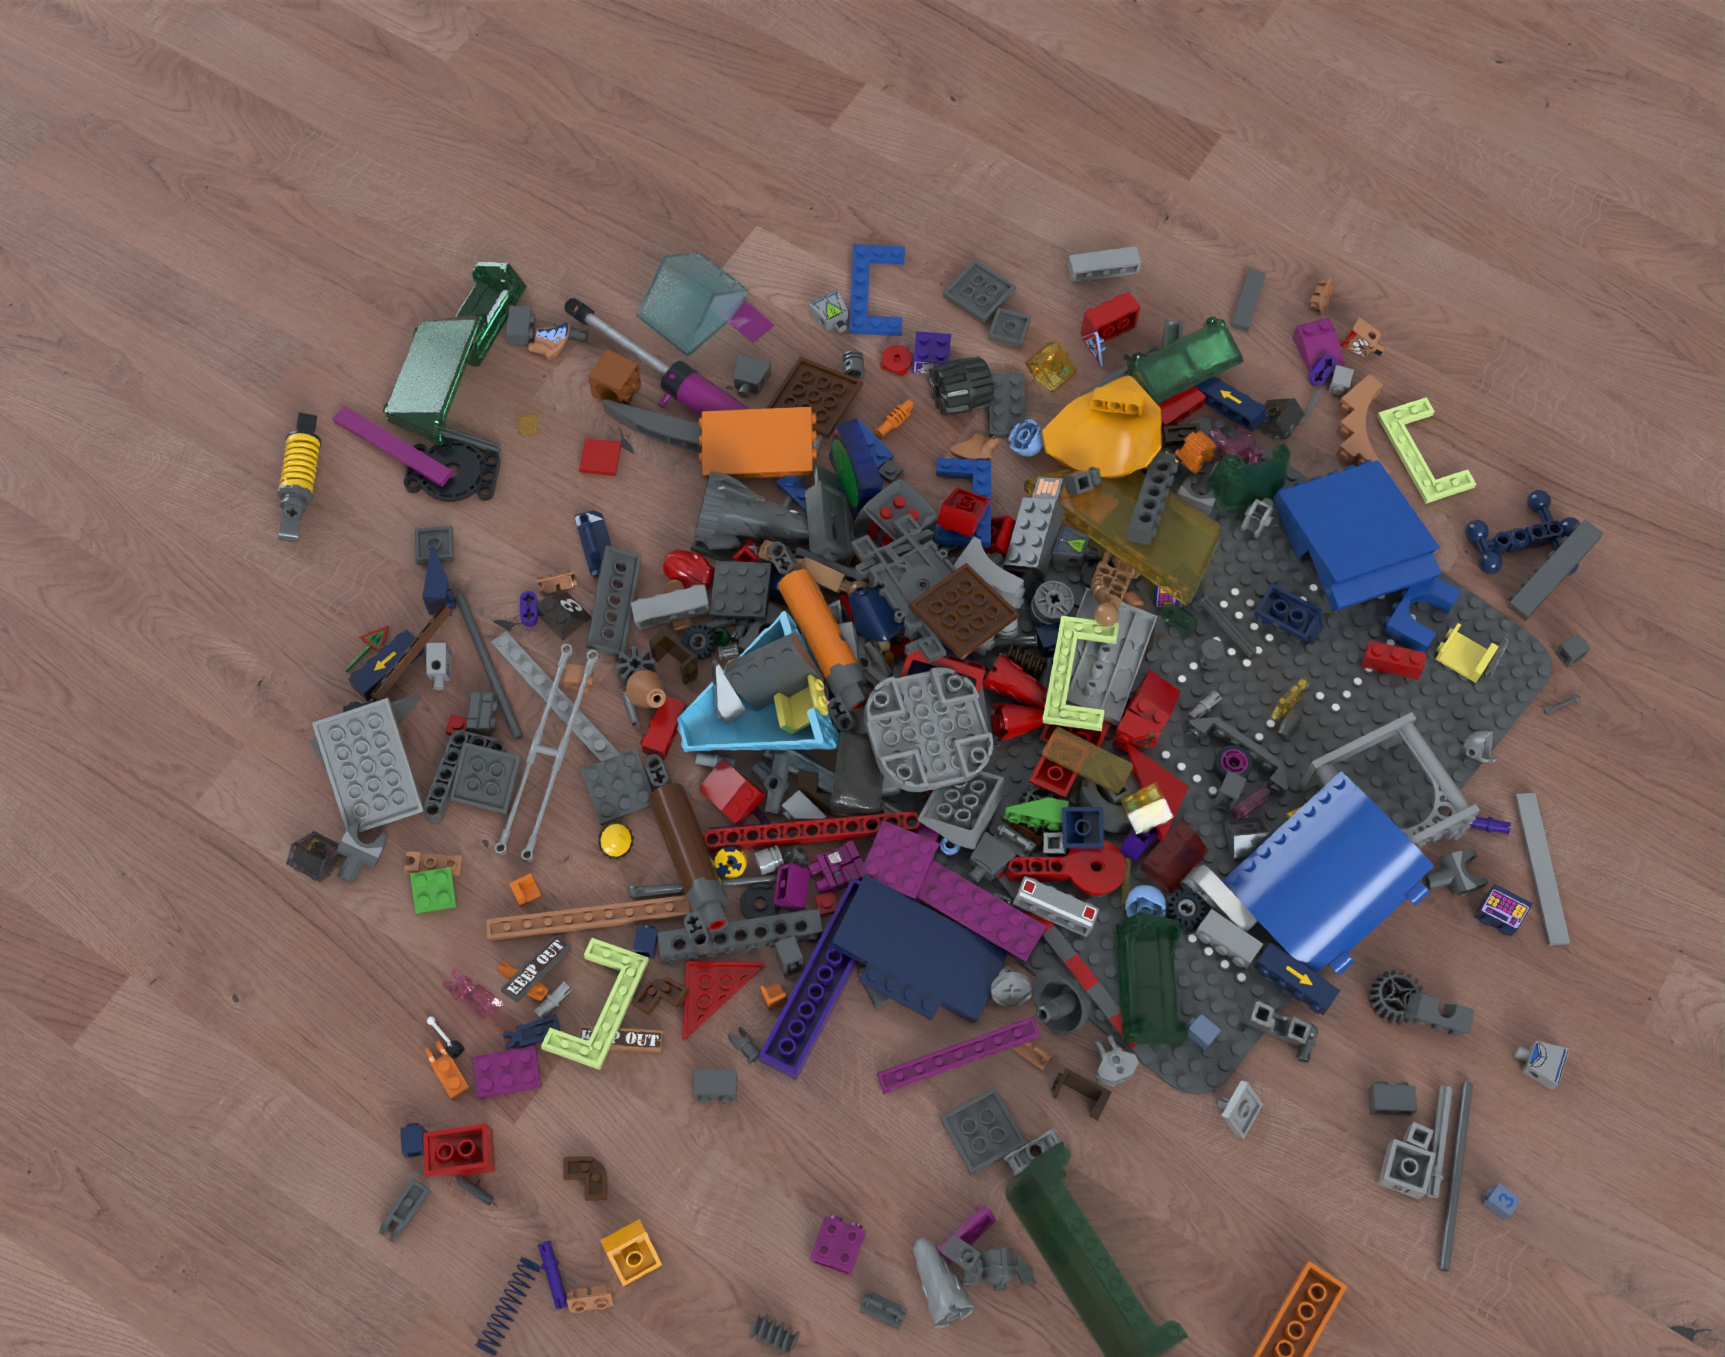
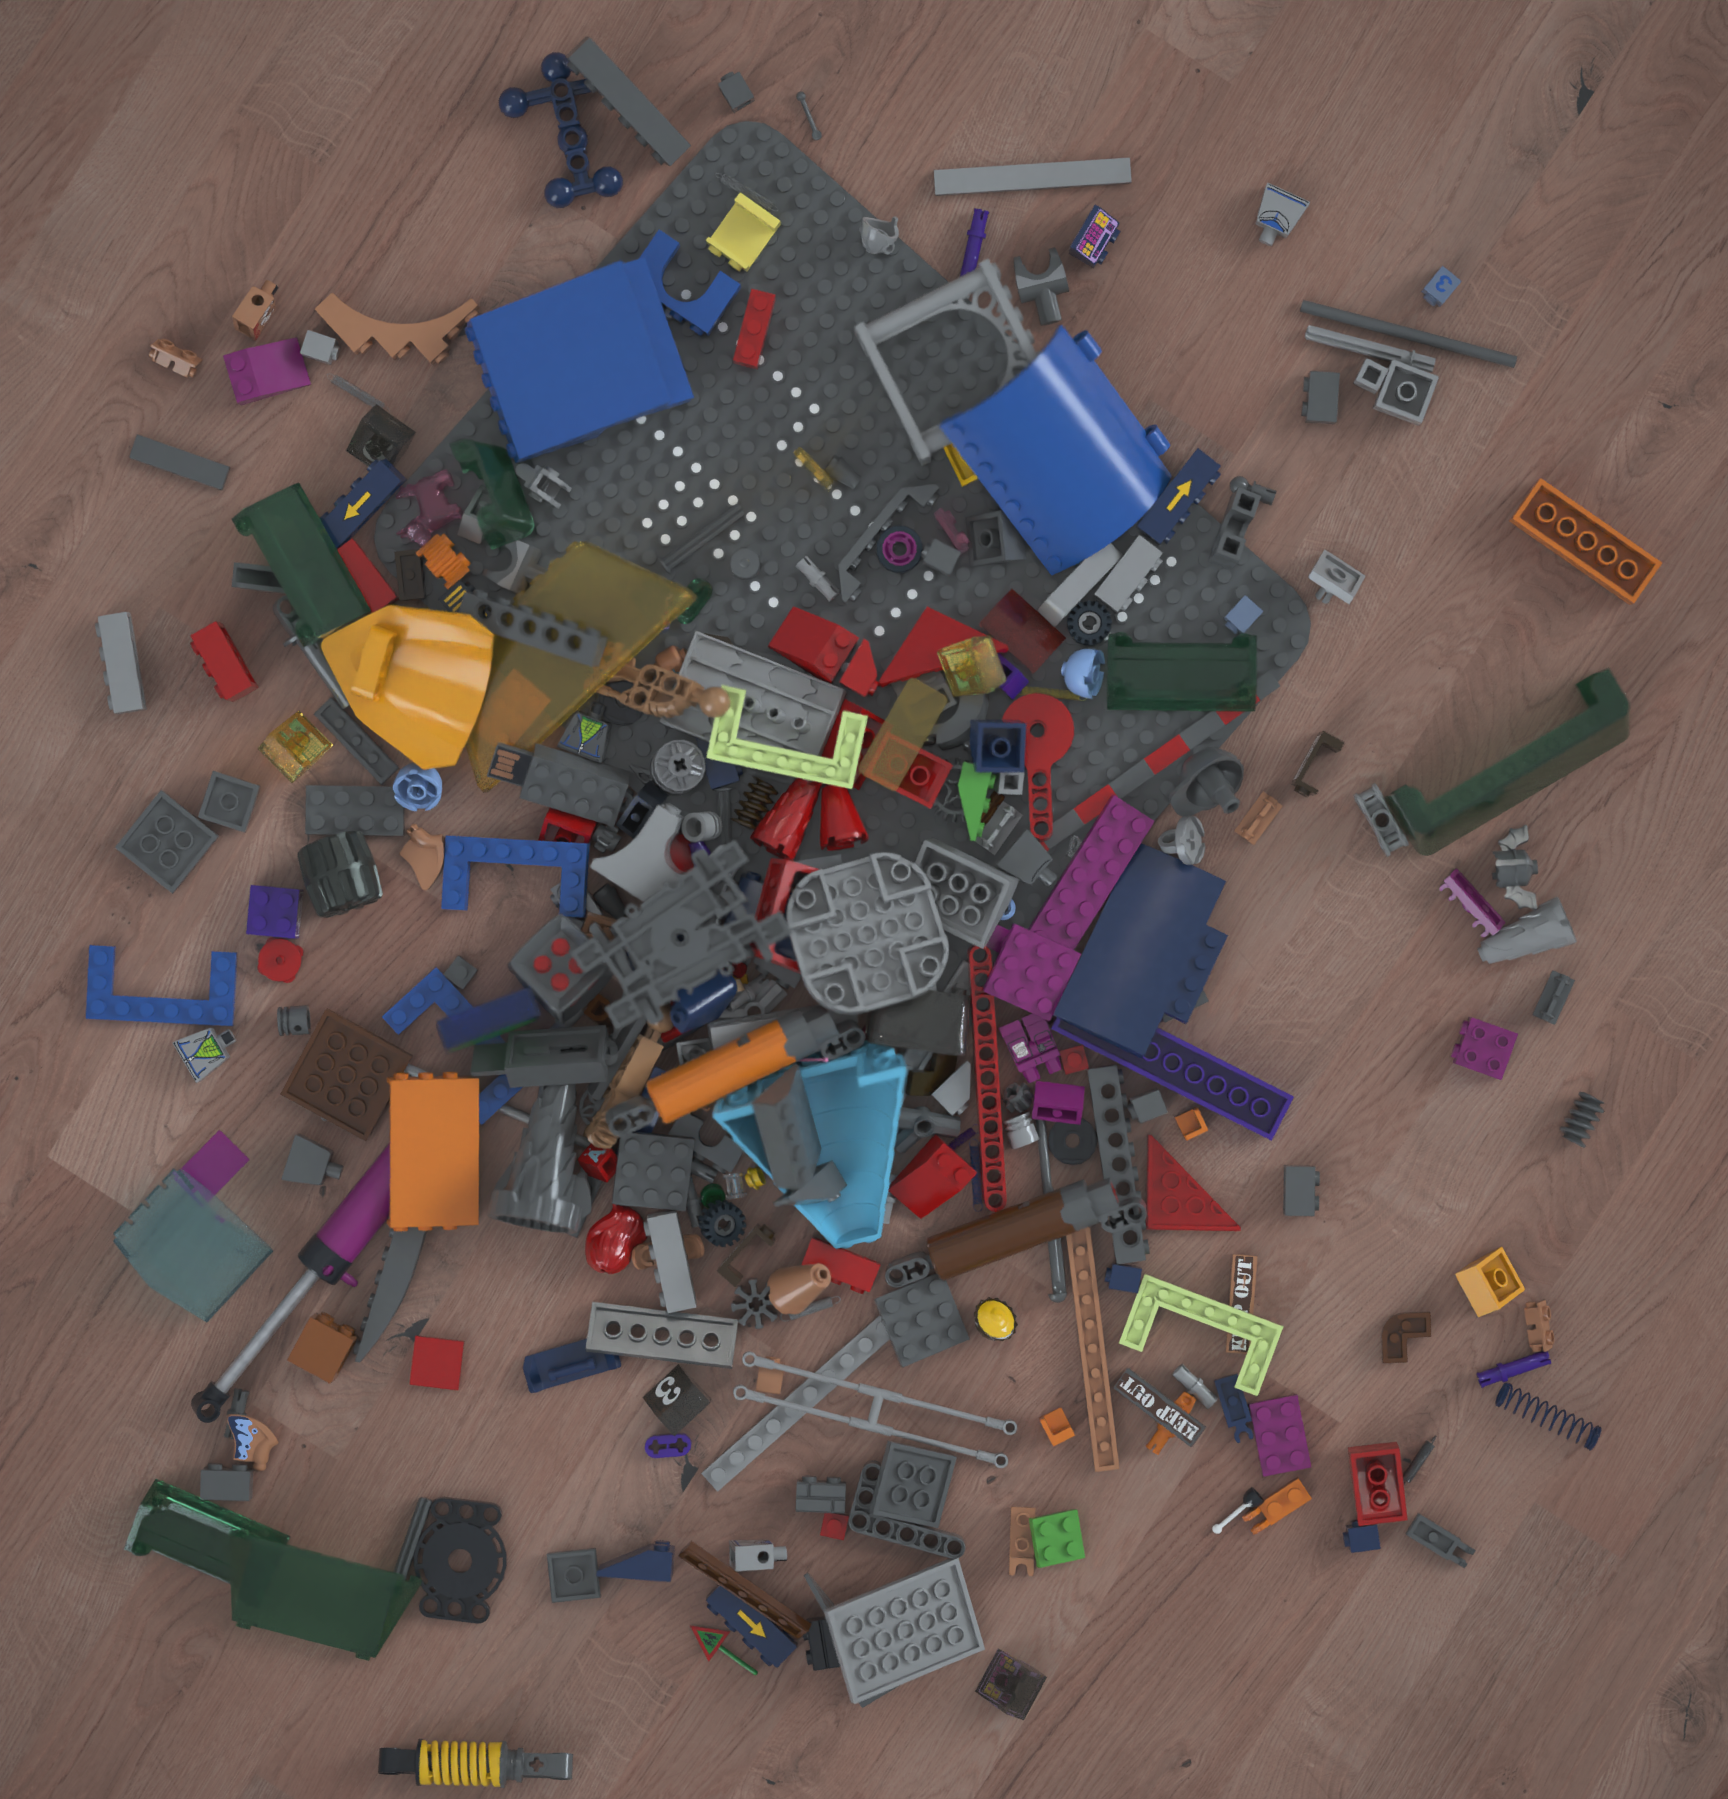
camera: 85 degrees left, 25 degrees up
magenta tile [332,406,454,487] -> none
dark grey connector [336,819,388,883] -> none
clear pink animal [443,970,503,1020] -> none
dark grey piece [455,594,523,740] -> none
clear yellow tile [518,414,537,434] -> none
nougat hinge [537,570,577,595] -> none
reddish brown plate [632,977,690,1015] -> none
yellow piece [714,846,747,878] -> none
dark grey piece [728,1027,761,1064] -> none
light yellow panel [773,675,829,735] -> none
orange hinge [875,399,914,439] -> none
magenta tile [876,1016,1041,1094] -> none
reddish brown tile [908,563,1019,660] -> none
red slope [936,487,991,537] -> none
dark grey plate [940,1088,1027,1175] -> none
dark grey brick [942,1234,981,1272] -> none
light grey brick [1012,876,1099,937] -> none
dark grey brick [1063,467,1102,495] -> none
piece [1082,332,1106,367] -> none
light grey hinge [1094,1035,1139,1087] -> none
dark blue slope [1254,583,1324,643] -> none
dark purple beam [1308,355,1336,386] -> none
dark grey gear [1369,969,1424,1025] -> none
yellowish green plate [1377,397,1476,504] -> none
dark grey arch [1405,993,1474,1037] -> none
none -> dark grey tile [314,697,400,785]

